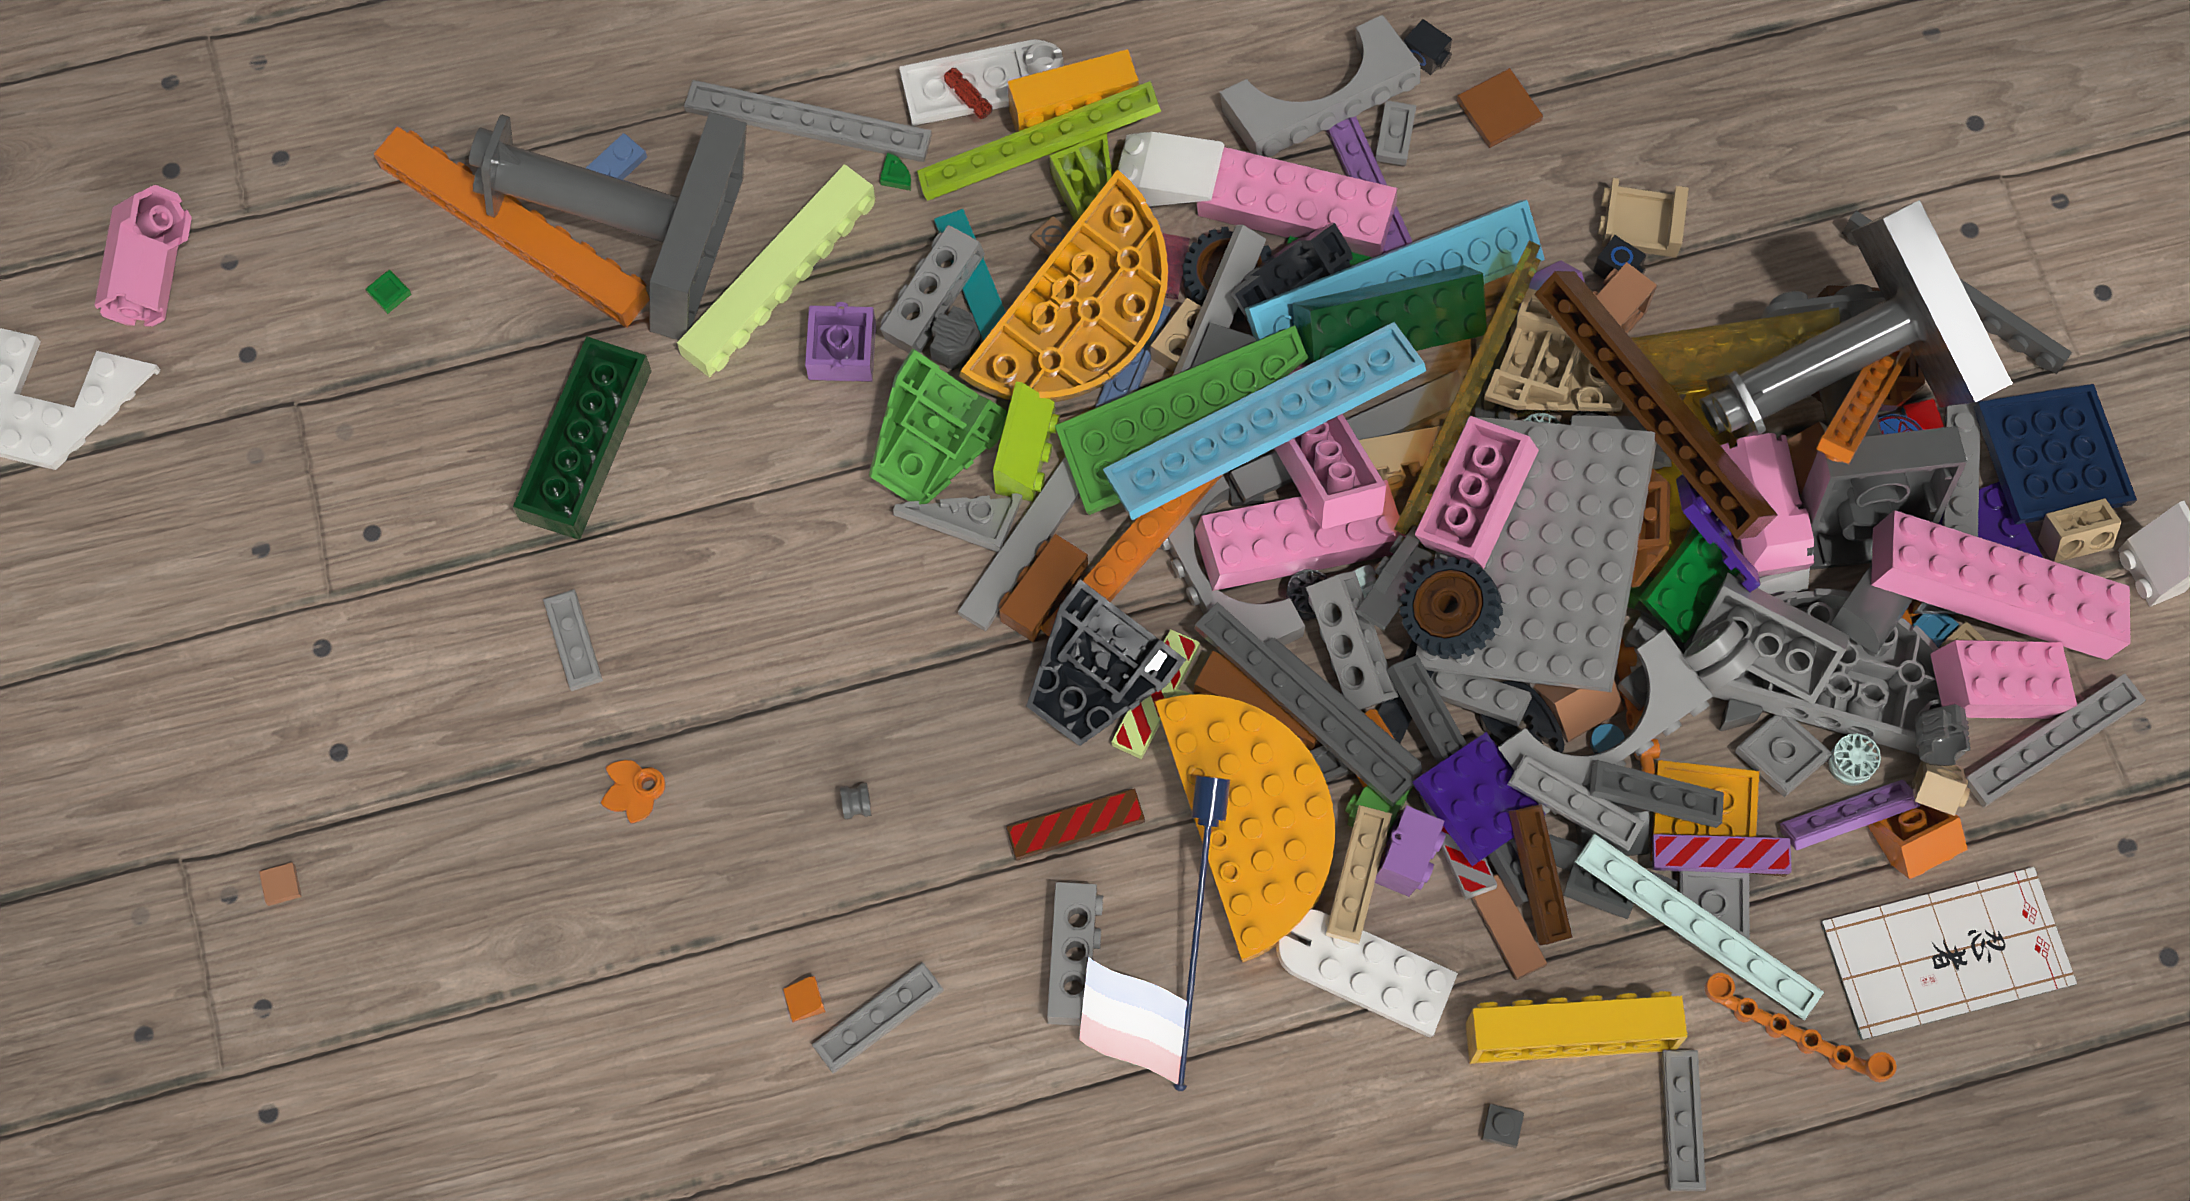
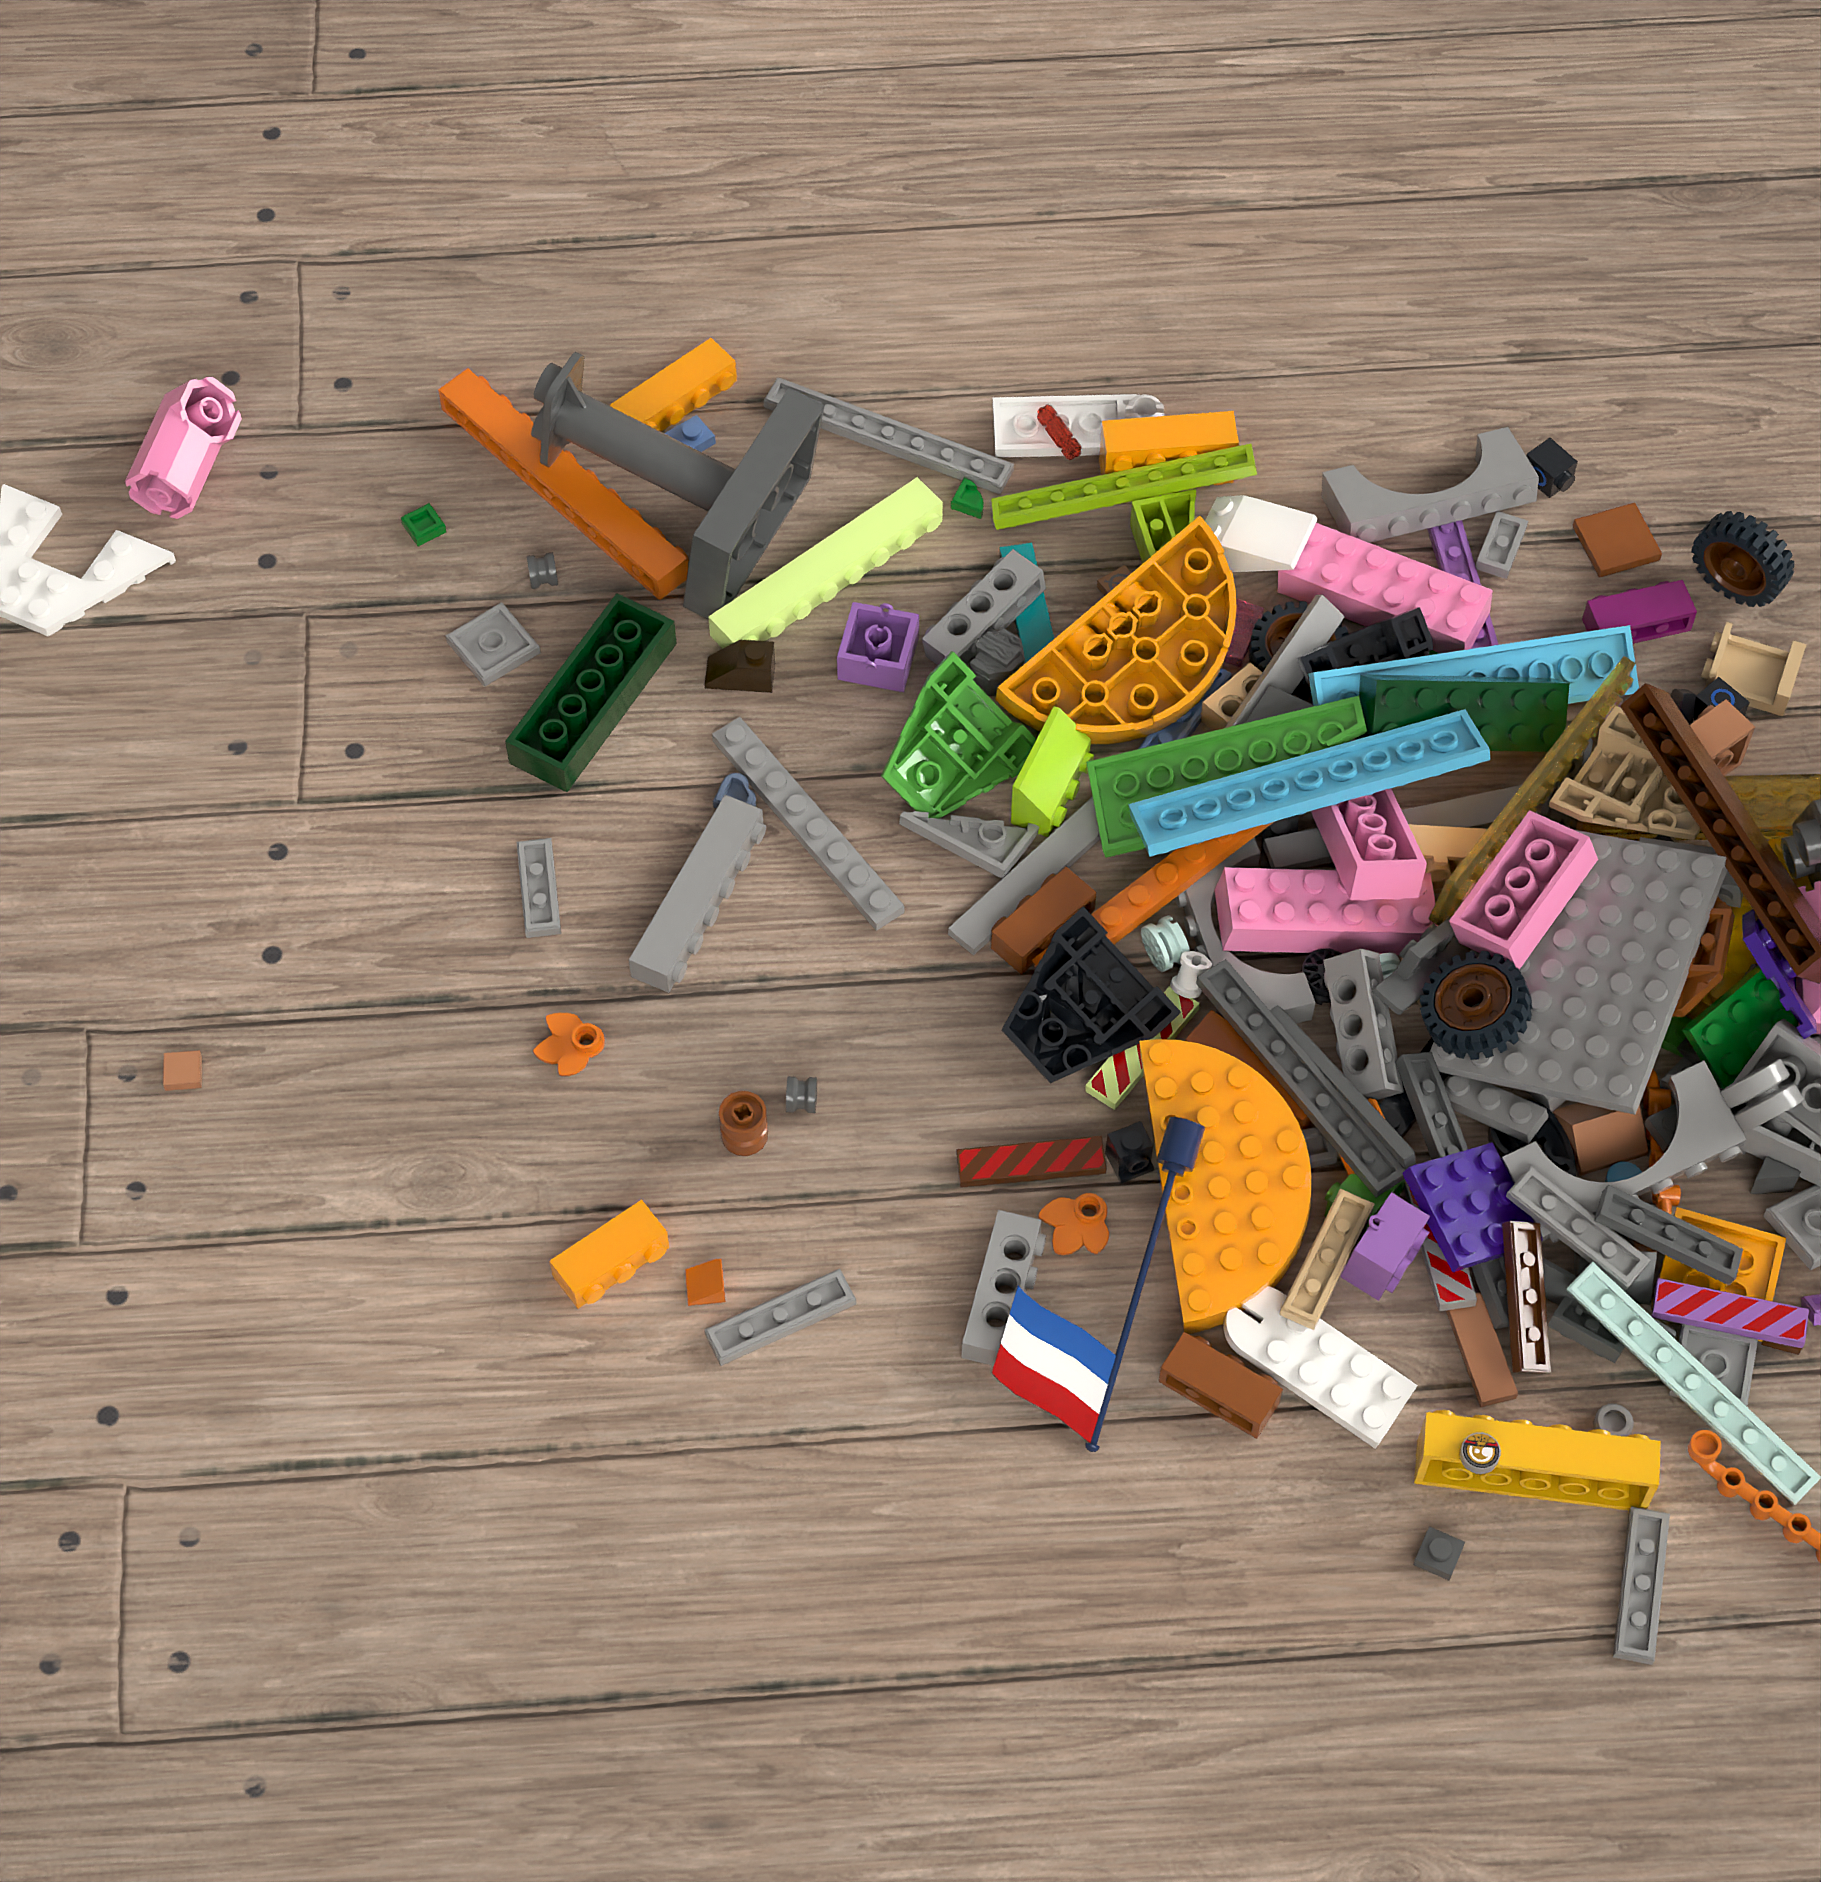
camera: 10 degrees right, 10 degrees down
none -> light grey tile [446,602,541,687]
none -> dark grey wheel [526,552,558,589]
none -> light orange brick [549,1199,669,1309]
none -> light orange brick [610,338,737,432]
none -> light grey brick [629,795,766,993]
none -> dark brown slope [704,640,775,693]
none -> light grey plate [712,717,904,931]
none -> sand blue tile [713,773,756,808]
none -> dark orange wheel [719,1091,768,1156]
none -> orange plate [1038,1193,1109,1255]
none -> black brick [1105,1121,1154,1184]
none -> light aqua wheel [1141,915,1190,972]
none -> dark orange brick [1159,1332,1283,1439]
none -> white bush [1170,951,1212,998]
none -> tile [1460,1432,1501,1474]
none -> magenta brick [1582,579,1697,644]
none -> light grey tile [1593,1404,1634,1437]
none -> black tile [1671,689,1696,725]
none -> black wheel [1691,511,1794,607]

